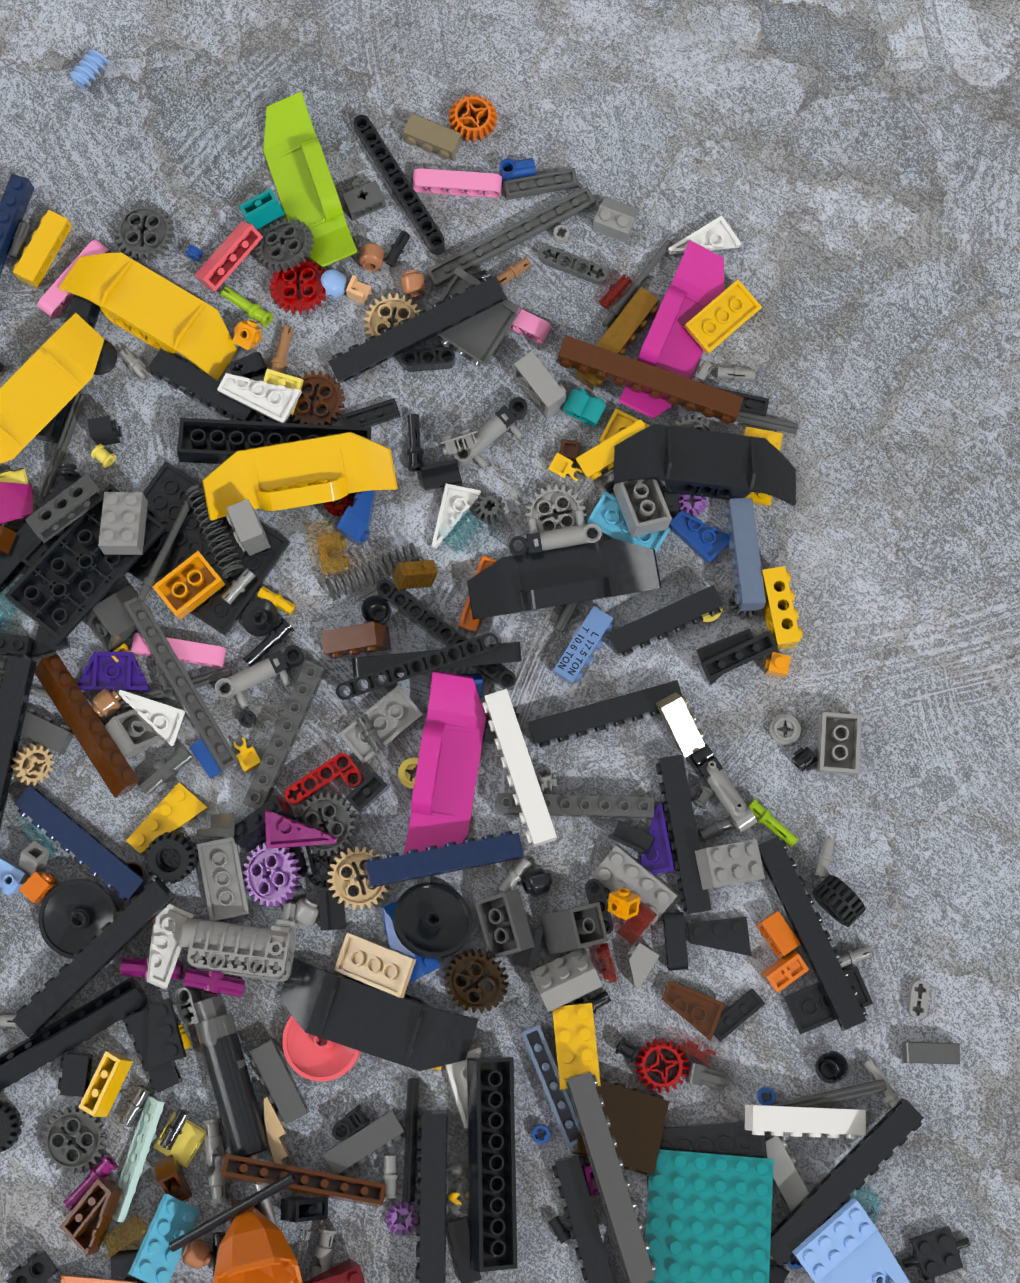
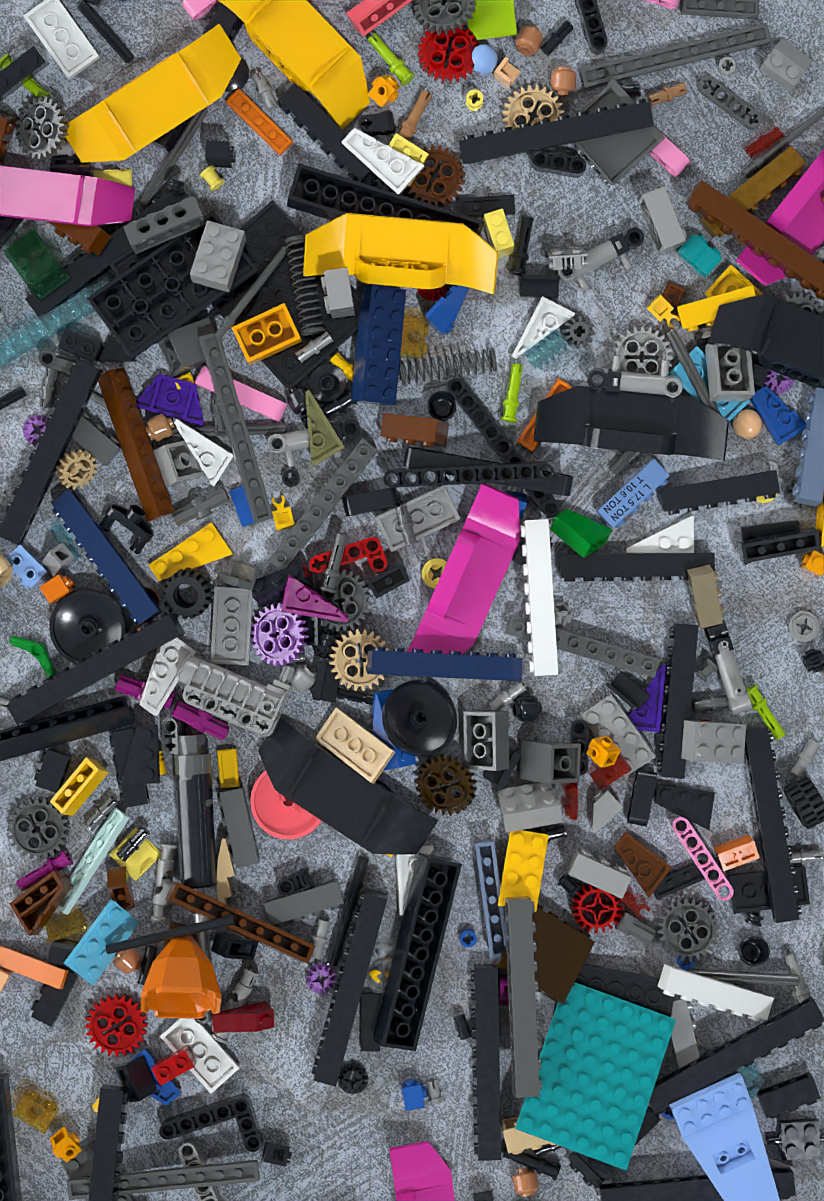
camera: 20 degrees right, 10 degrees up
pearl gold brick [392,560,438,590] -> none
orange hinge [756,911,801,958] -> none
none -> green piece [9,636,55,677]
none -> black connector [99,504,154,554]
none -> yellow tile [217,748,240,789]
none -> orange tile [225,88,293,156]
none -> black head [287,386,309,416]
none -> olive wing [305,390,345,467]
none -> dark grey pin [319,534,348,593]
none -> black axle [337,688,374,705]
none -> black beam [342,487,400,517]
none -> dark blue brick [351,284,406,406]
none -> light yellow bush [466,89,483,111]
none -> light yellow brick [483,209,514,258]
none -> lime pin [500,364,523,423]
none -> green slope [550,509,613,558]
none -> light grey brick [566,848,632,899]
none -> white wing [626,516,694,553]
none -> dark grey gear [656,898,720,961]
none -> dark grey axle [666,329,722,416]
none -> bright pink beam [672,817,733,900]
none -> light nougat hair [732,409,763,439]
none -> black bush [745,912,764,927]
none -> black brick [756,1072,821,1119]

